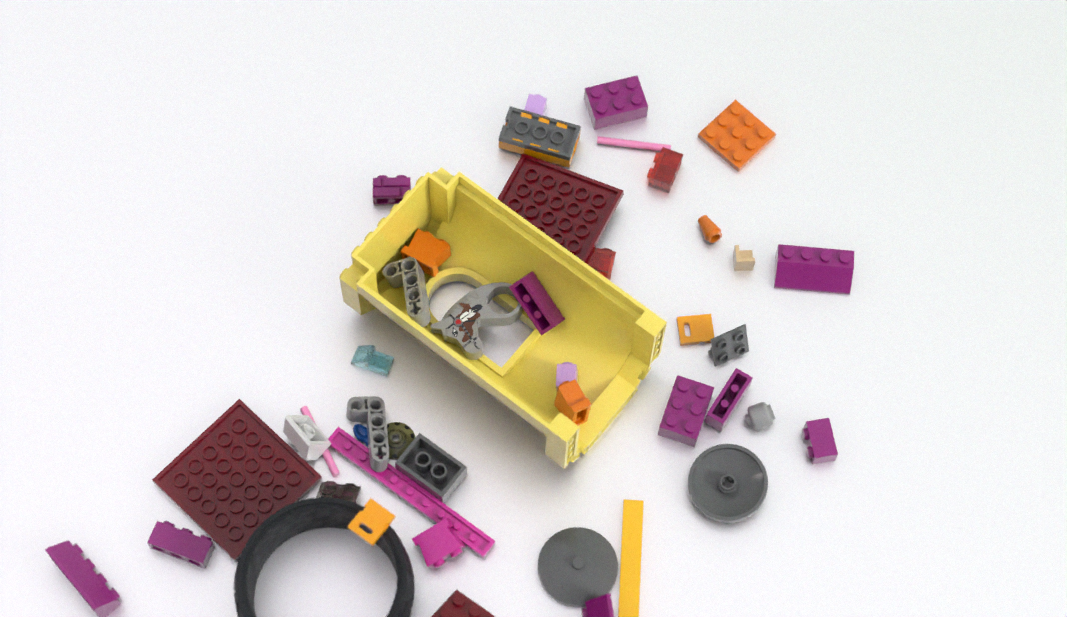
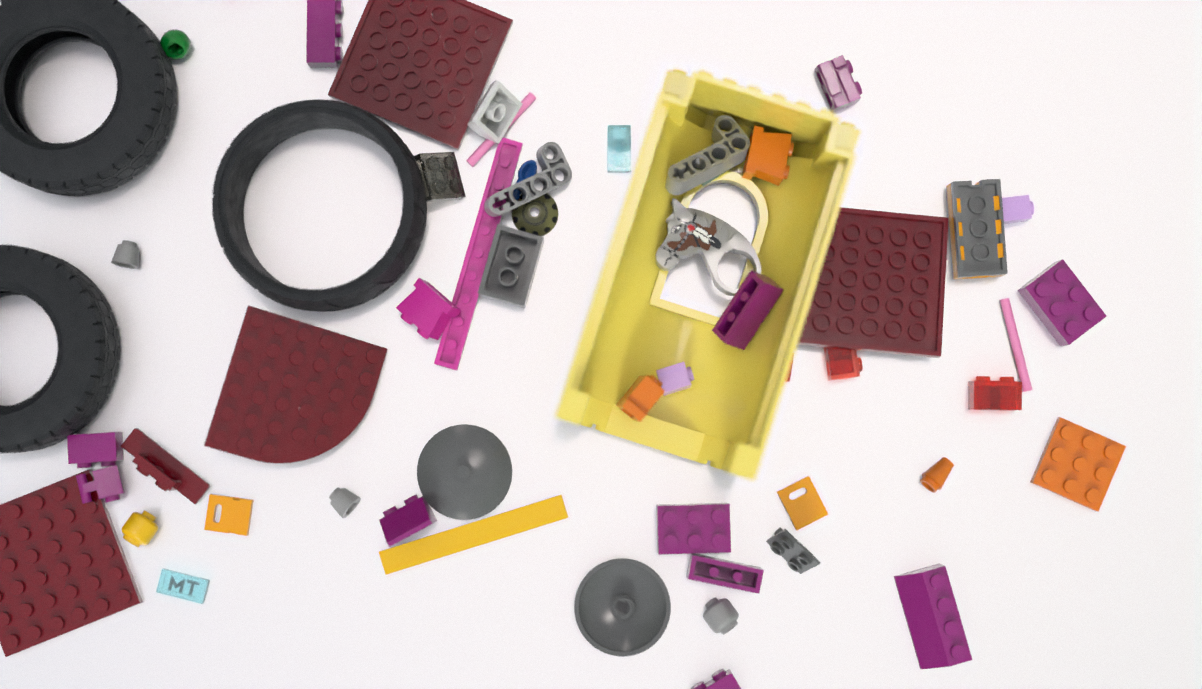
camera: 70 degrees right, 20 degrees up
light orange piece [348,498,395,547] -> none
tan panel [733,245,755,271] -> none

